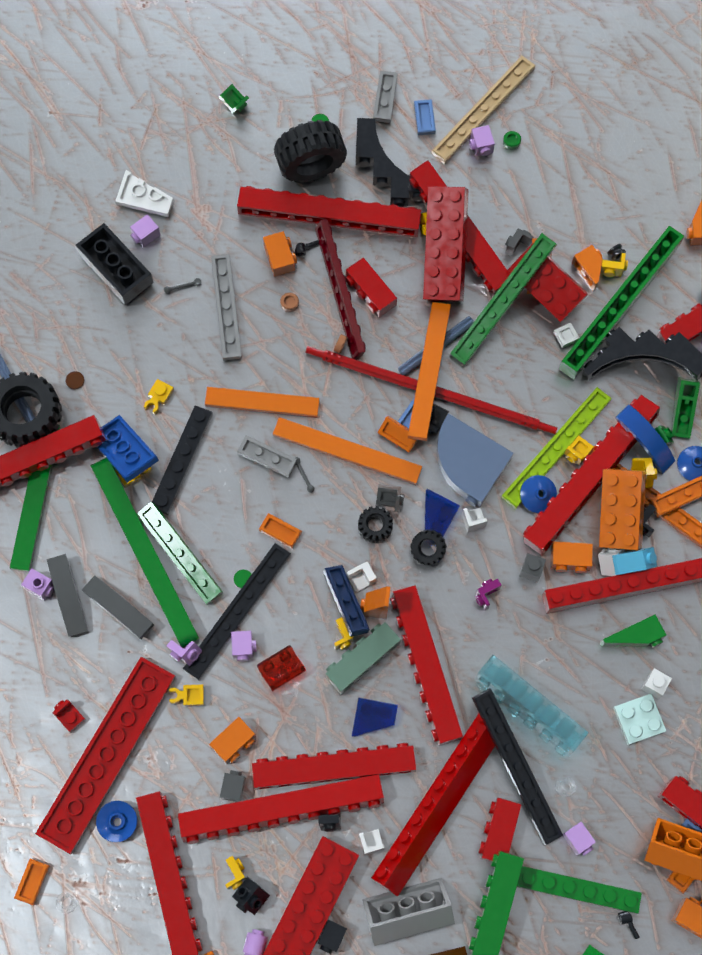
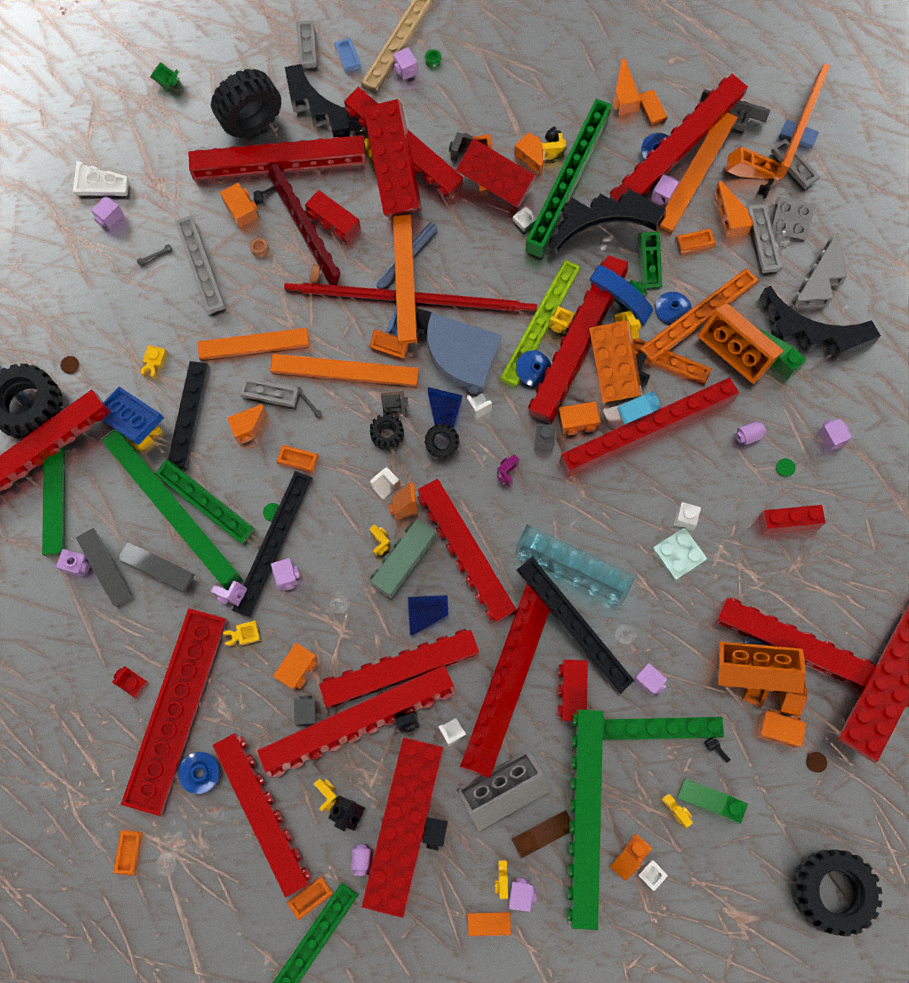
camera: 10 degrees left, 0 degrees up
black brick [75,223,154,305] -> none
clear red bracket [257,645,306,691] -> none
dark blue tile [323,565,370,637] -> none
green tile [450,233,557,365] -> none
green slope [600,614,666,647] -> none
none -> orange slope [227,404,266,443]

